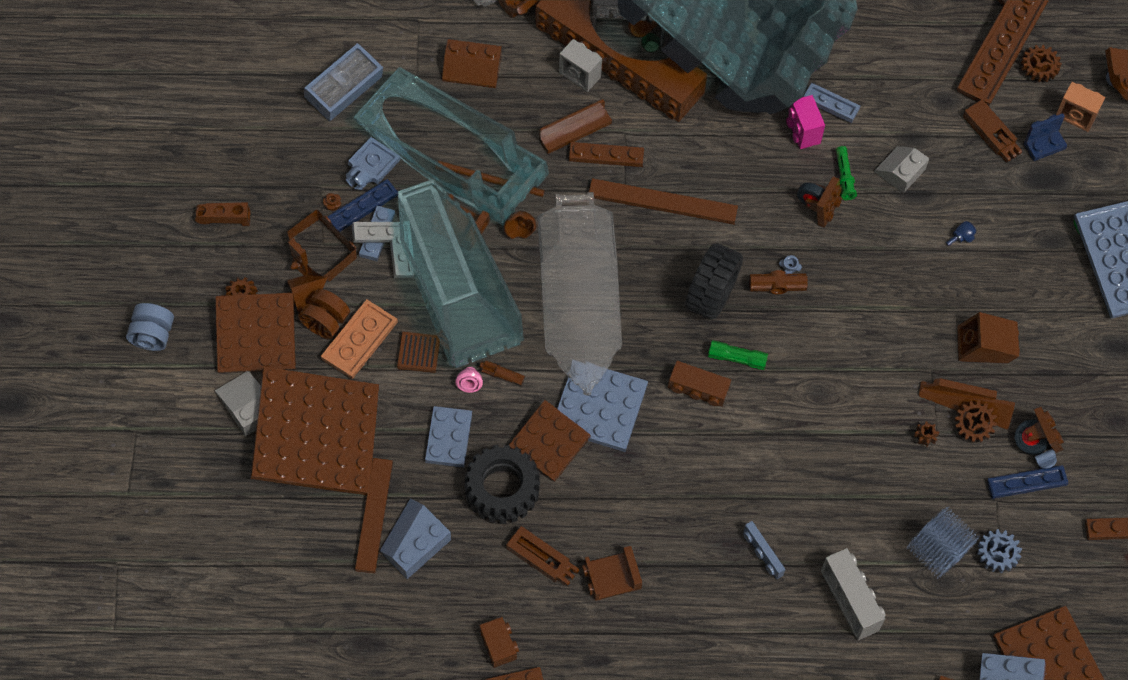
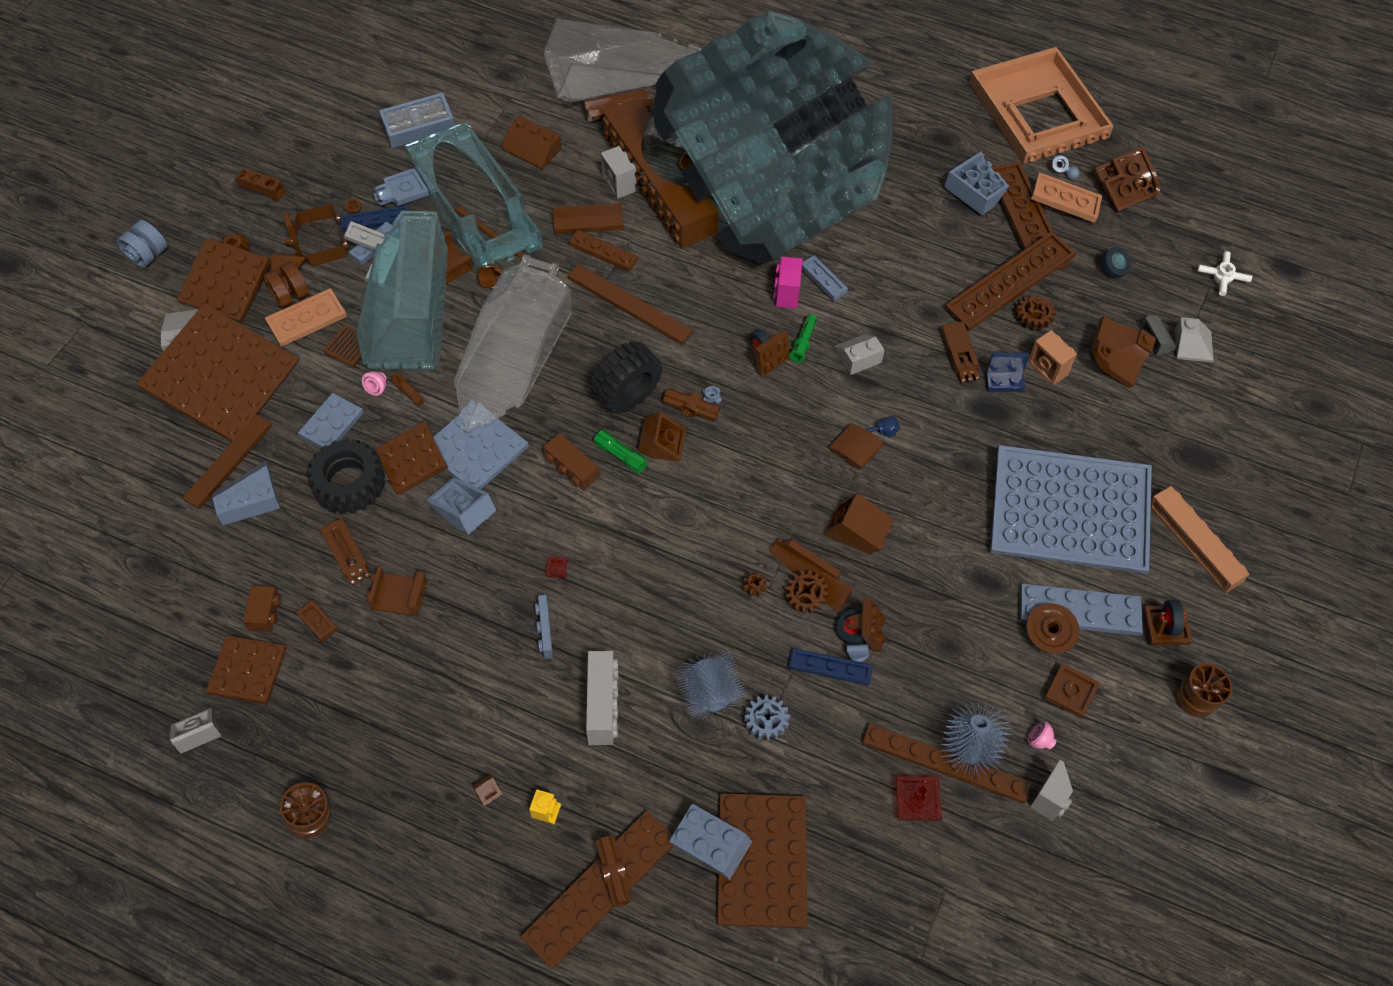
camera: 25 degrees right, 5 degrees down
none -> reddish brown plate [296,600,338,643]
none -> sand blue slope [426,477,496,534]
none -> clear red tile [546,557,568,578]
none -> reddish brown slope [638,412,686,462]
none -> reddish brown slope [829,423,884,469]

